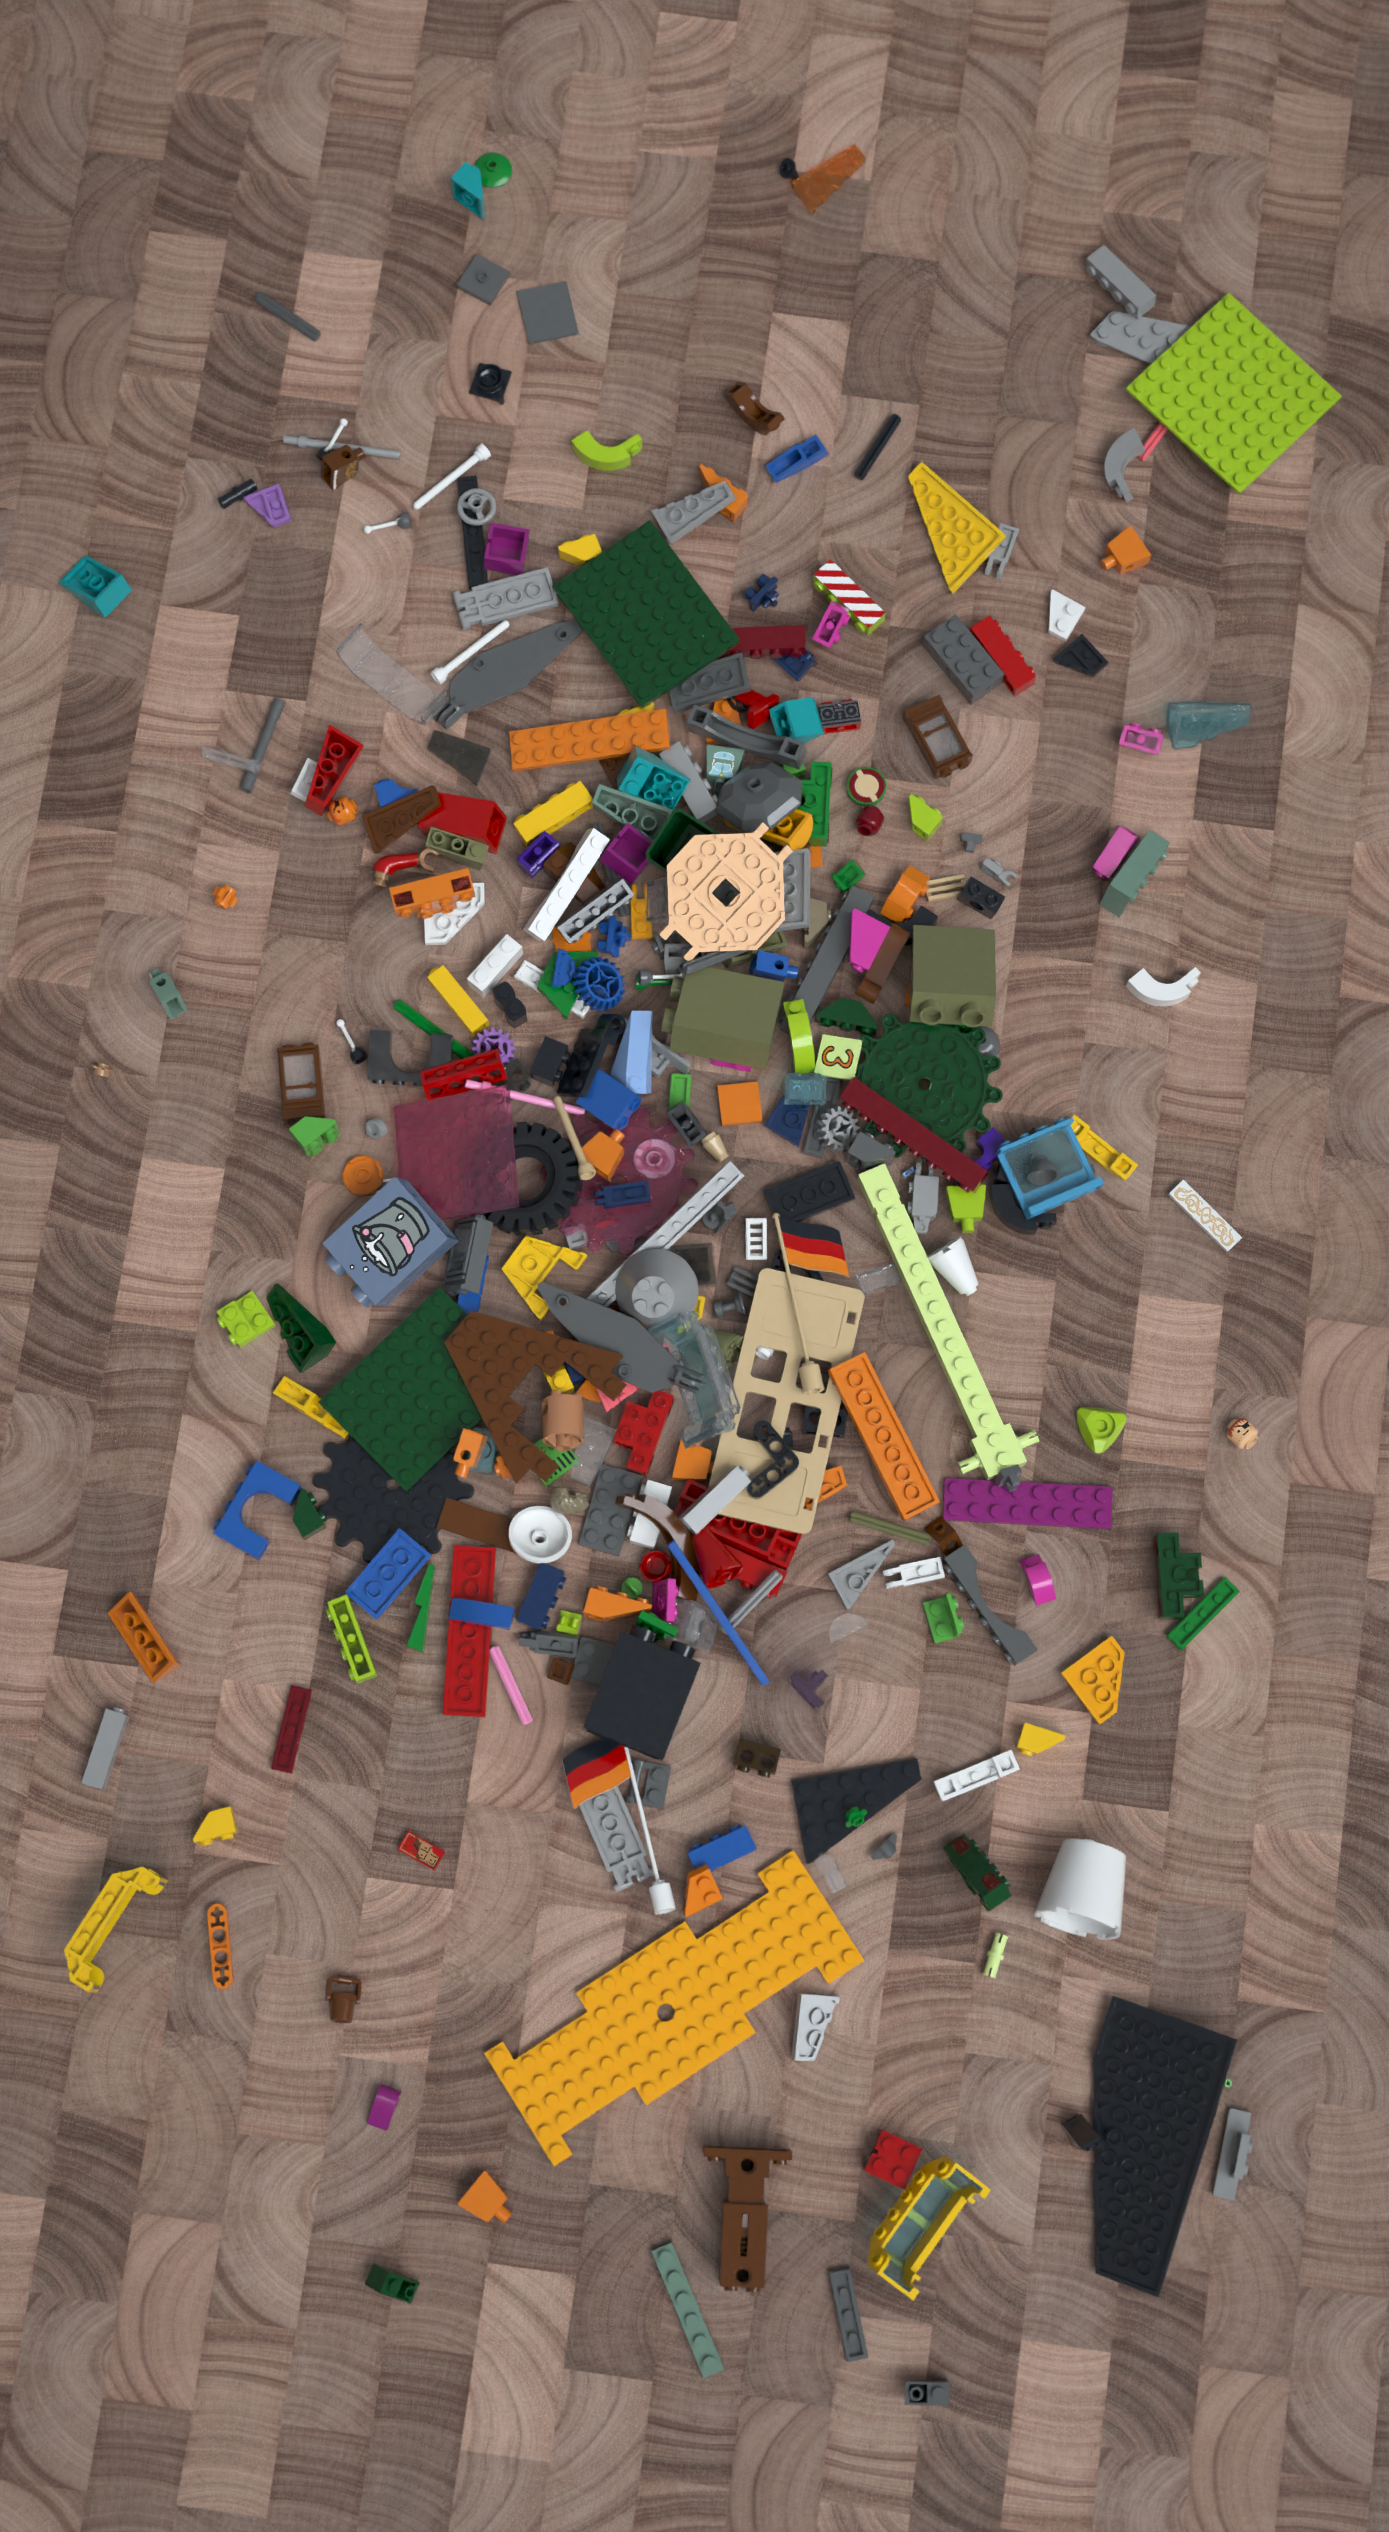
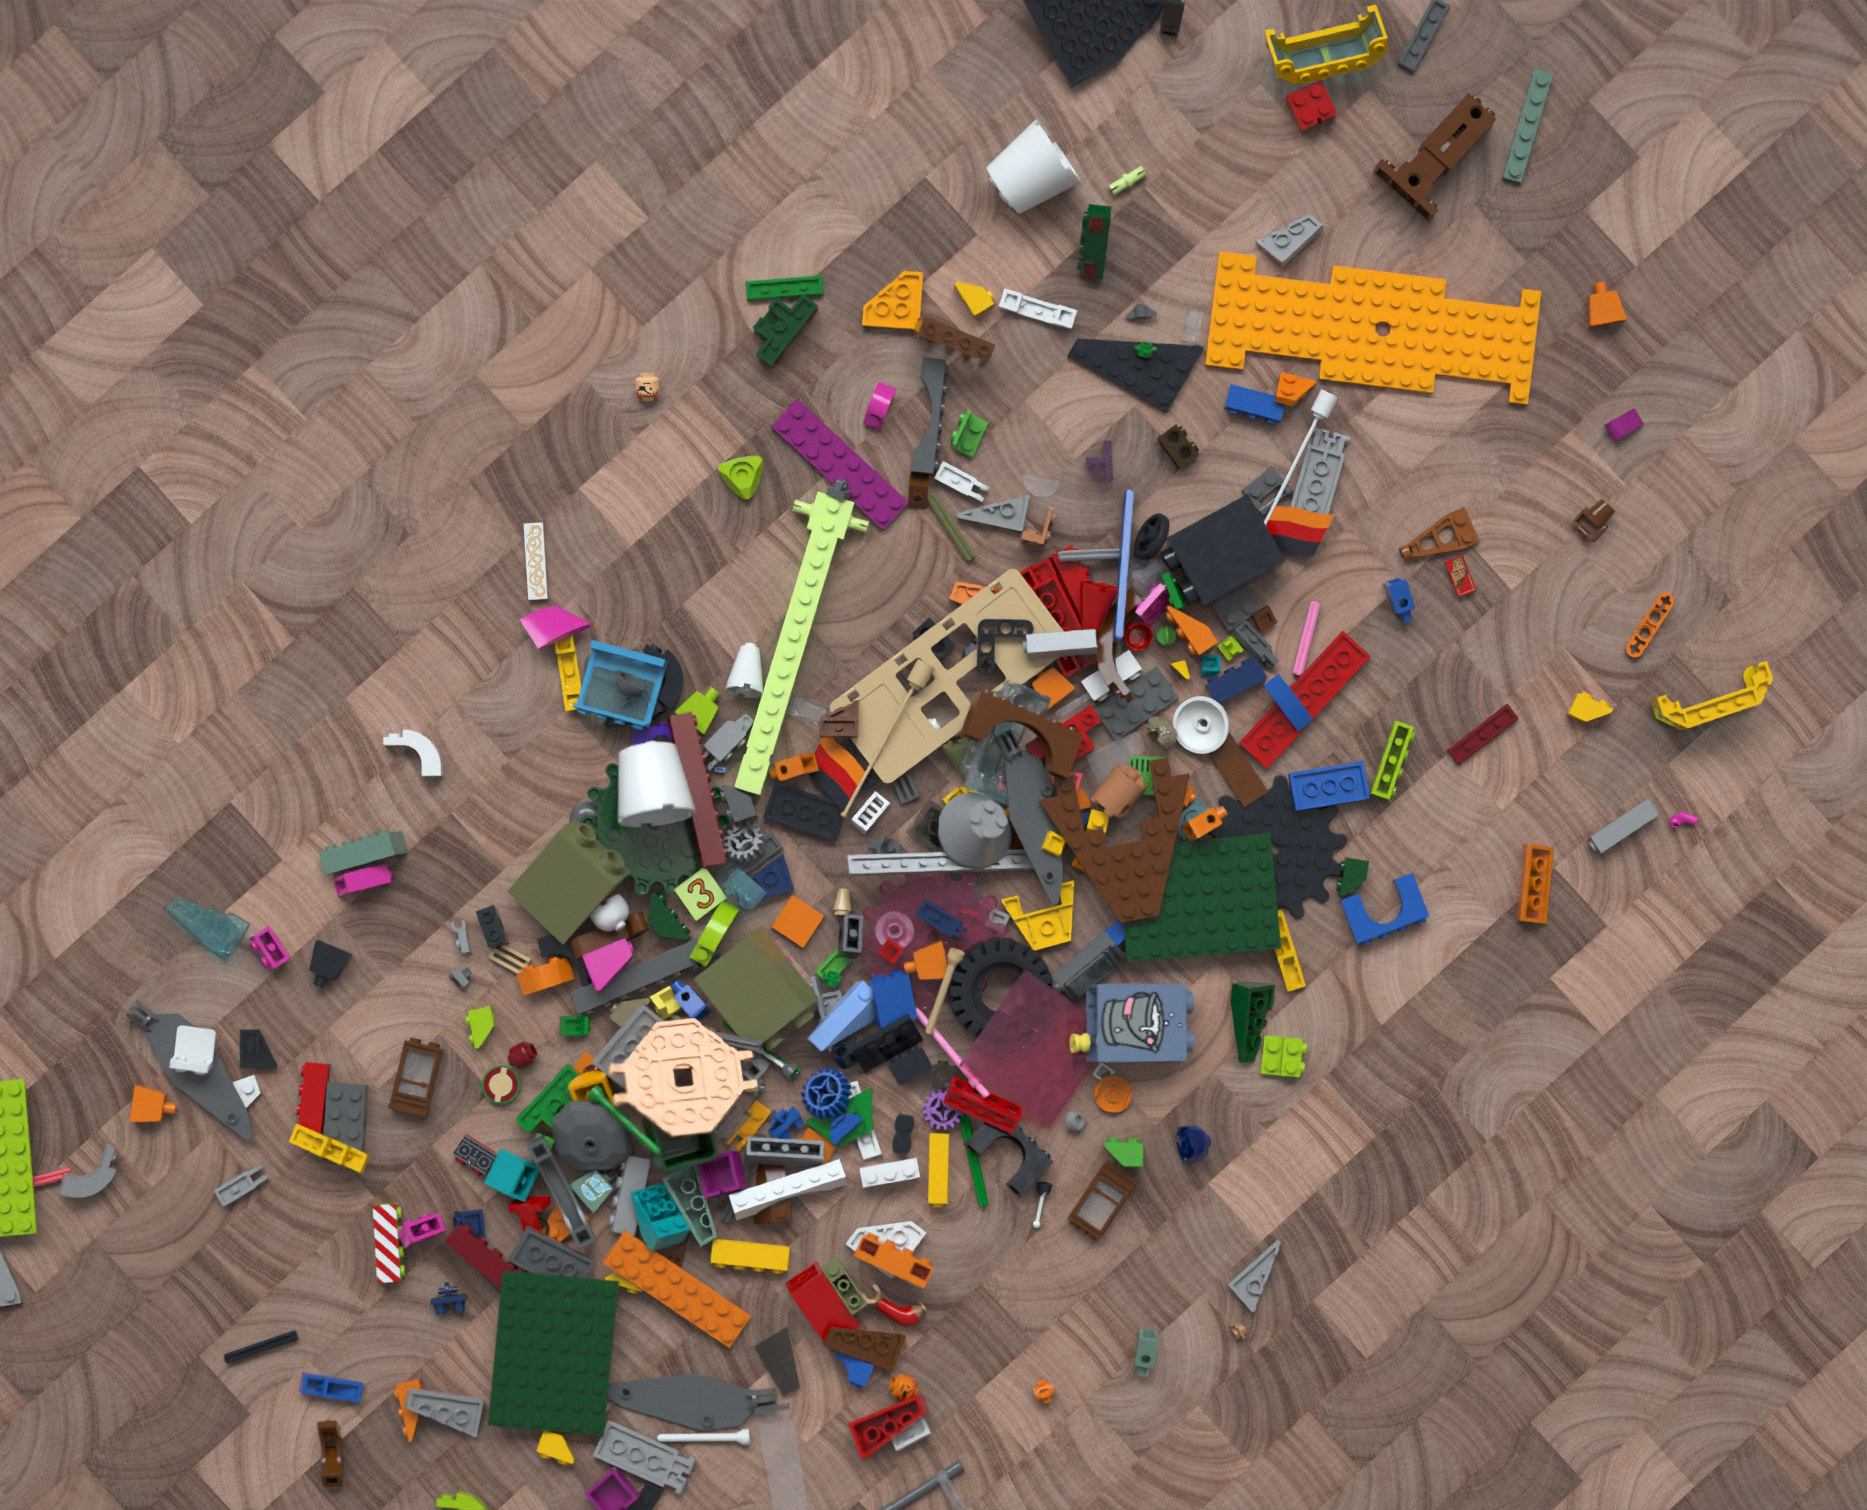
camera: 140 degrees left, 10 degrees up
dark green slope [365,2263,420,2304] -> none
green slope [406,1563,436,1654] -> none
dark purple brick [517,831,560,879] -> none
dark grey piece [714,1291,747,1318] -> none
orange plate [827,1352,940,1521] -> none
yellow wing [908,461,1006,594] -> none
none -> dark grey wing [126,1000,253,1140]
none -> white bracket [169,1025,216,1075]
none -> yellow slope [289,1124,370,1173]
none -> black torso [309,940,352,988]
none -> dark pink slope [520,606,591,651]
none -> green piece [587,1085,661,1155]
none -> white cylinder [590,894,629,931]
none -> white cone [618,741,696,828]
none -> light yellow panel [650,986,682,1020]
none -> orange torso [769,752,819,781]
none -> reddish brown wing [819,700,859,738]
none -> green plate [822,971,842,987]
none -> red panel [878,936,904,965]
none -> reddish brown window [911,316,995,366]
none -> reddish brown arch [960,689,1083,779]
none -> nougat bracket [1021,507,1056,548]
none -> yellow tile [1041,831,1066,857]
none -> clear tile [1055,693,1091,718]
none -> light yellow wheel [1069,1033,1090,1053]
none -> black wheel [1134,513,1169,561]
none -> yellow slope [1170,660,1190,680]
none -> clear blue cylinder [1176,1125,1211,1164]
none -> teal slope [1200,655,1221,678]
none -> light grey wing [1228,1239,1281,1312]
none -> blue torso [1383,577,1415,623]
none -> dark orange plate [1399,507,1480,561]
none -> dark pink arm [1669,811,1698,829]

